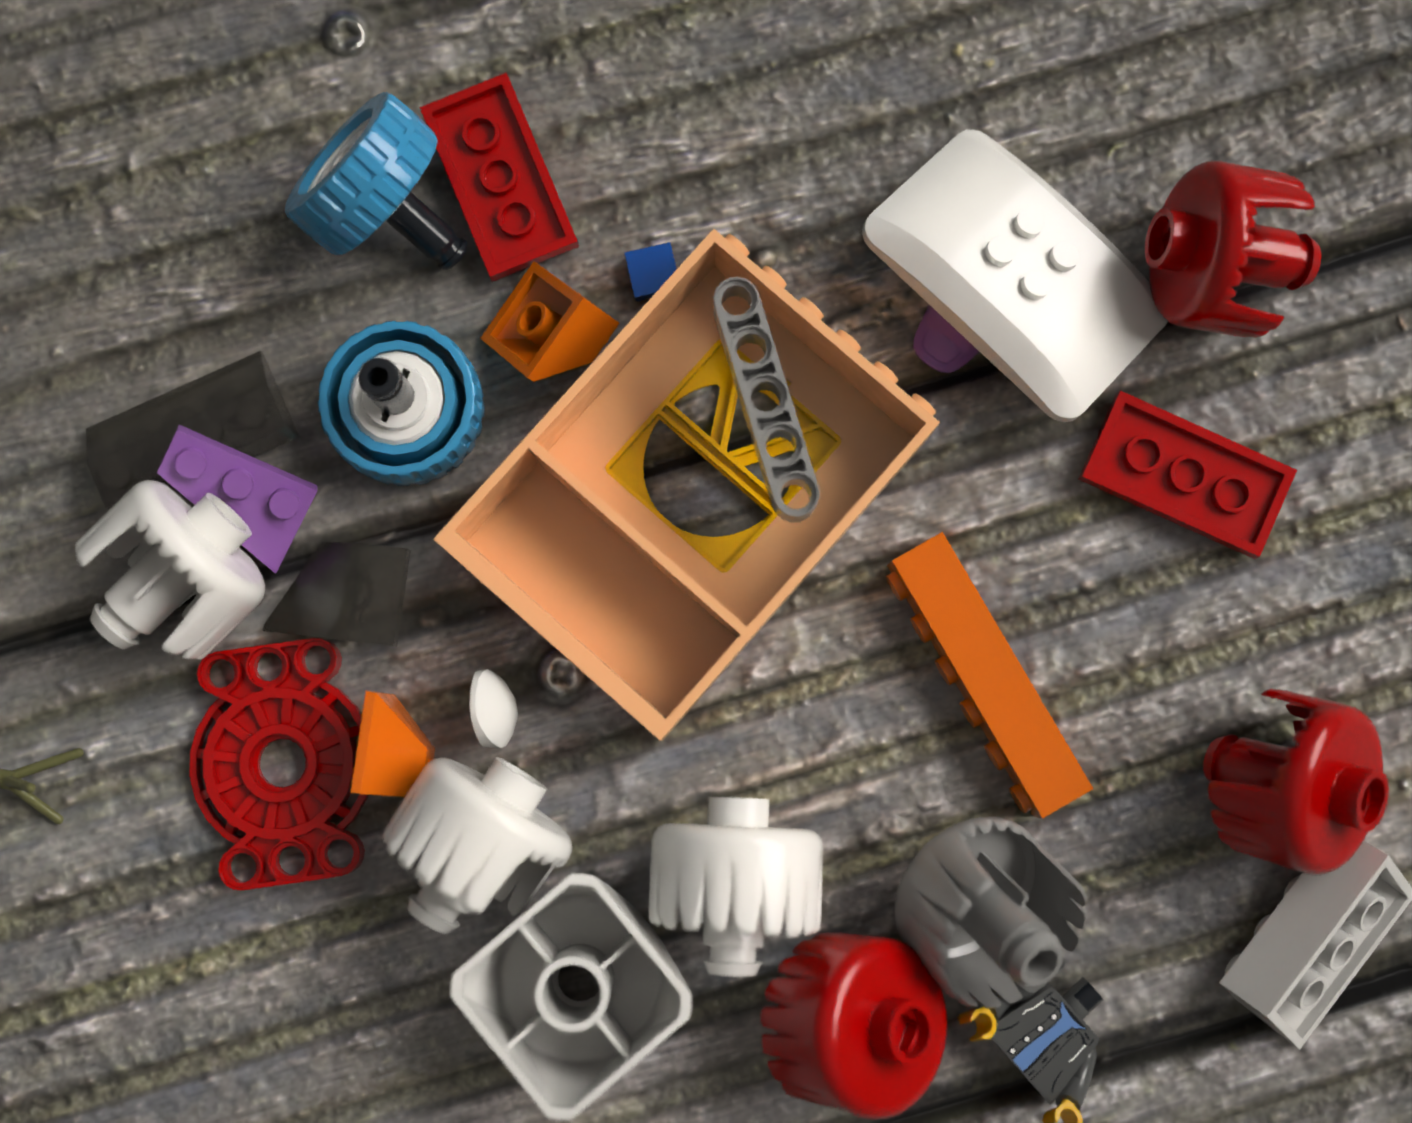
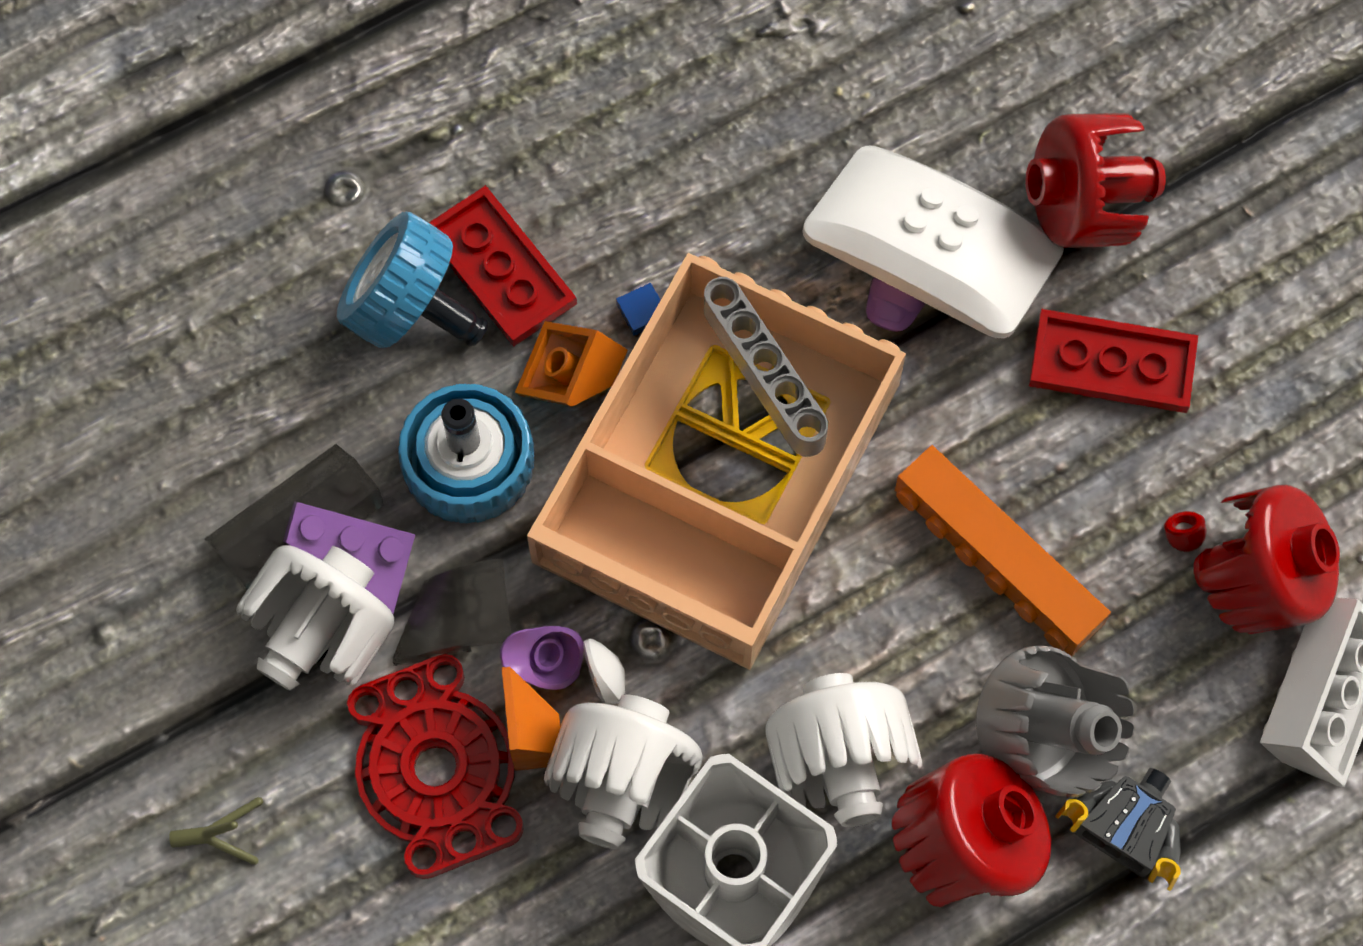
camera: 15 degrees left, 15 degrees down
none -> medium lavender piece [500,626,584,690]
none -> red piece [1164,511,1207,552]

